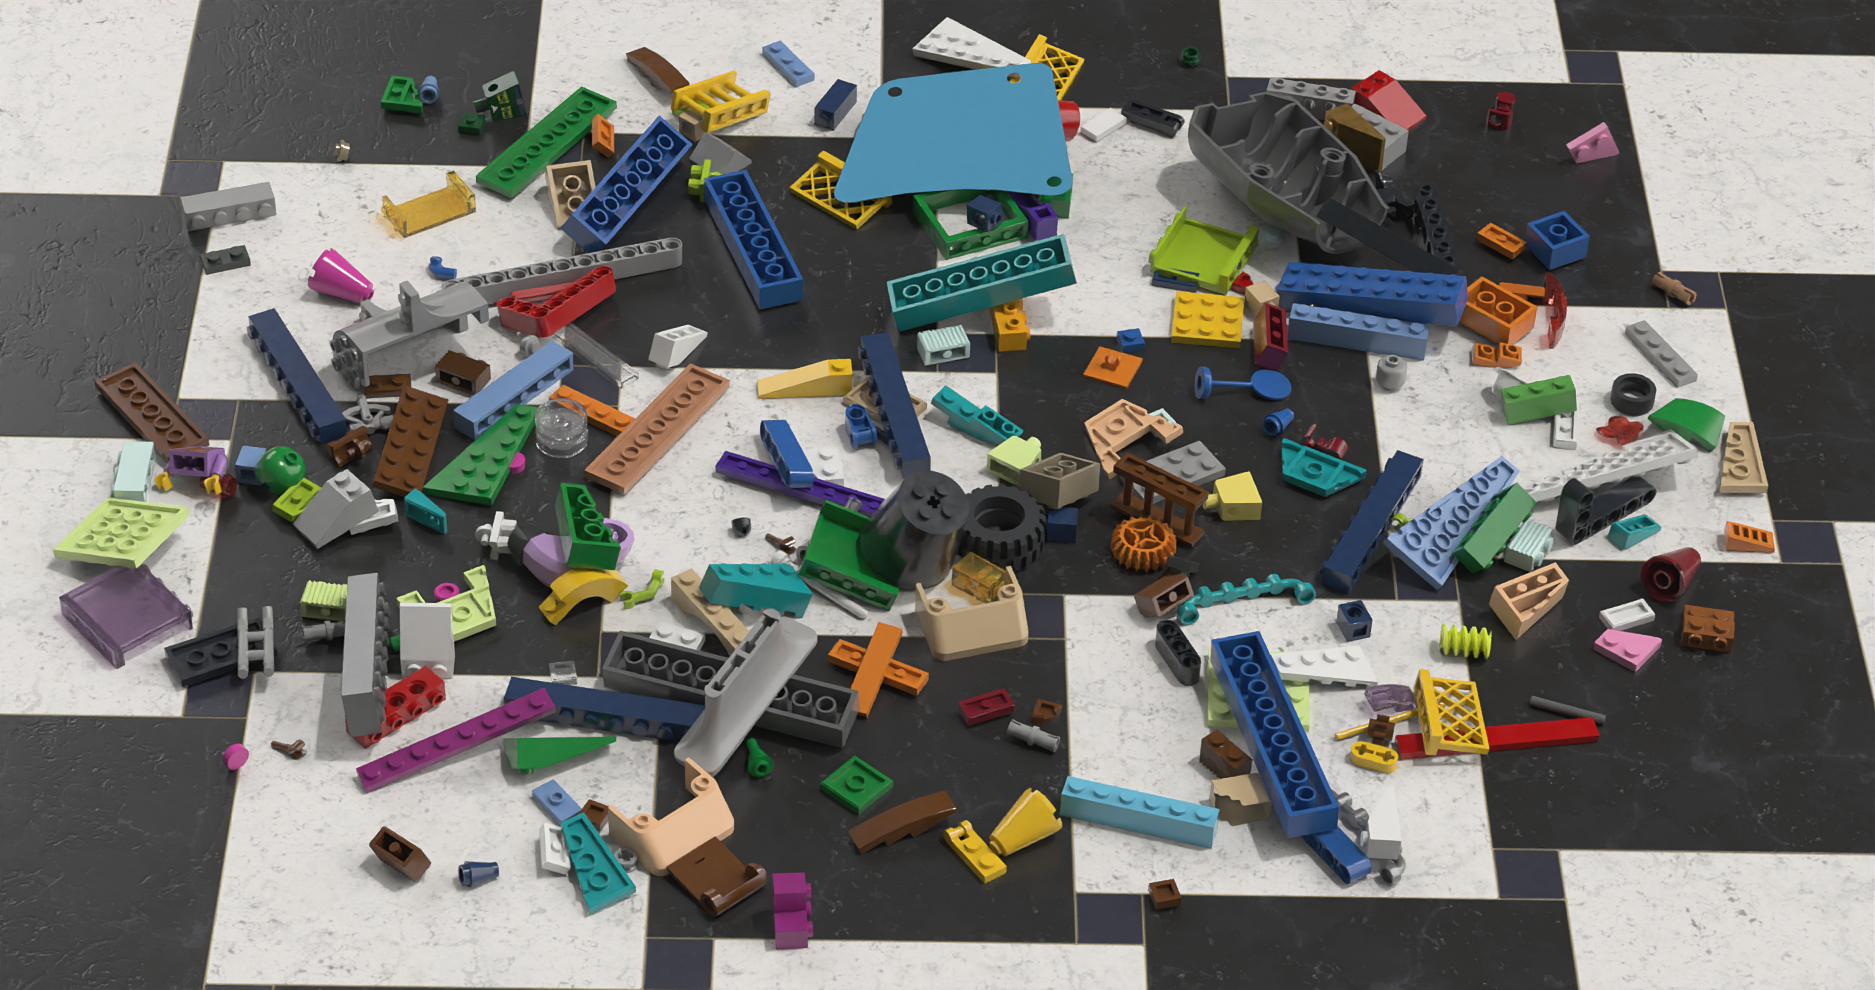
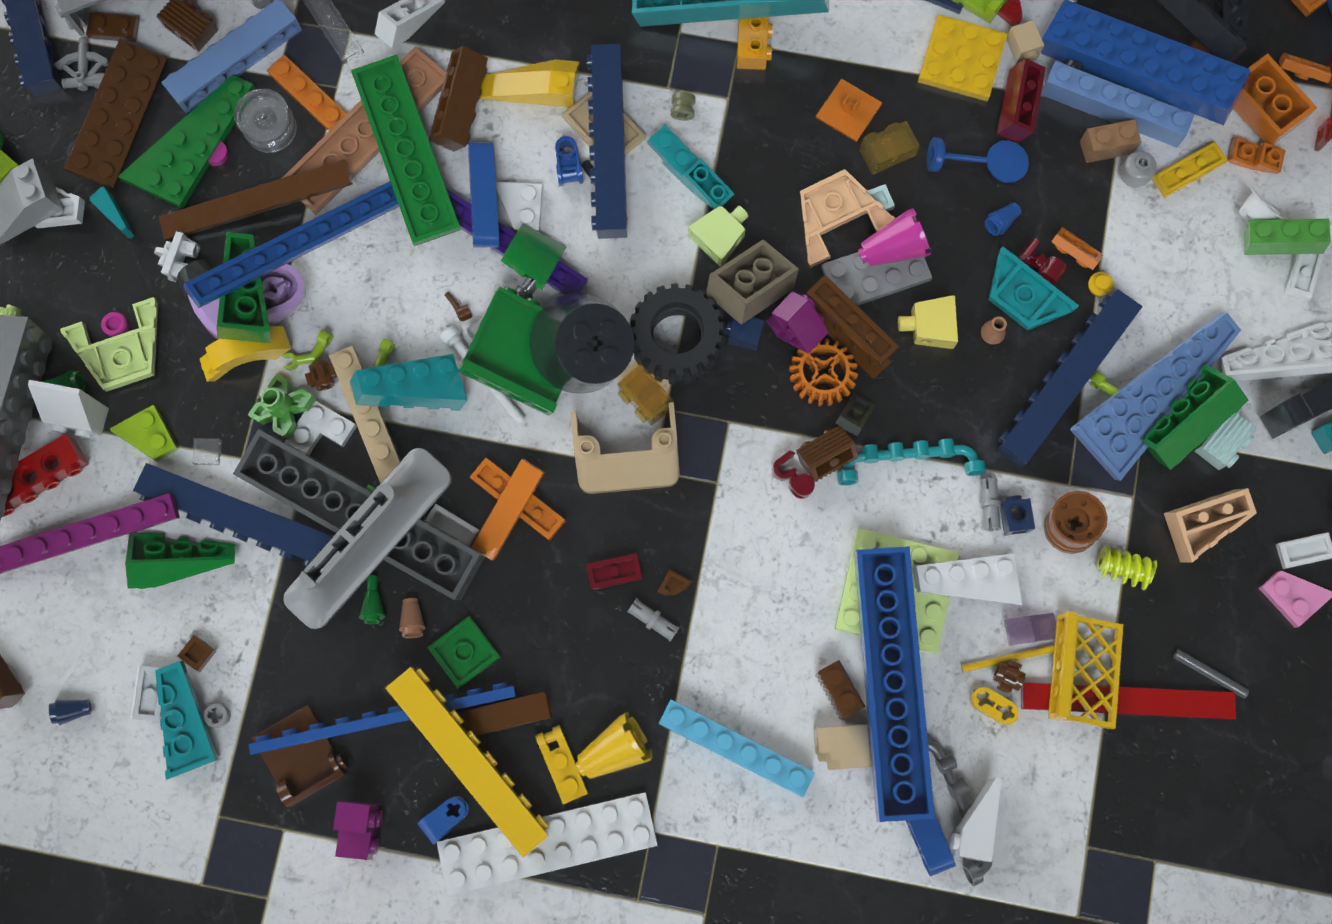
camera: 15 degrees right, 35 degrees up
reddish brown hips [326,426,373,467] -> none
medium blue plate [532,779,582,826] -> none
light nougat windscreen [608,757,734,876] -> none
black hinge [731,517,751,537] -> none
light aqua brick [917,325,970,366] -> none
blue plate [1116,328,1145,353] -> none
reddish brown plate [1148,879,1182,909] -> none
black beam [1155,620,1201,686] -> none
none -> lime wing [110,405,179,462]
none -> reddish brown tile [159,159,353,241]
none -> blue plate [183,181,399,309]
none -> bright green plant [248,374,316,440]
none -> blue plate [248,682,517,755]
none -> reddish brown gear [305,360,338,391]
none -> green plate [351,54,461,247]
none -> yellow brick [386,667,549,857]
none -> nougat cone [399,598,425,638]
none -> blue piece [417,796,470,845]
none -> reddish brown brick [429,46,488,152]
none -> white plate [437,792,658,896]
none -> green slope [501,224,566,290]
none -> olive wheel [671,92,696,121]
none -> magenta brick [767,292,829,354]
none -> dark red leg [772,451,815,499]
none -> dark pink cone [858,208,931,266]
none -> clear yellow brick [860,121,920,175]
none -> light grey pin [980,478,1002,532]
none -> nougat cone [981,317,1007,344]
none -> dark orange wheel [1044,491,1108,554]
none -> orange plate [1051,227,1103,270]
none -> medium nougat brick [1080,120,1142,163]
none -> yellow plate [1088,272,1114,297]
none -> yellow tile [1151,141,1229,198]

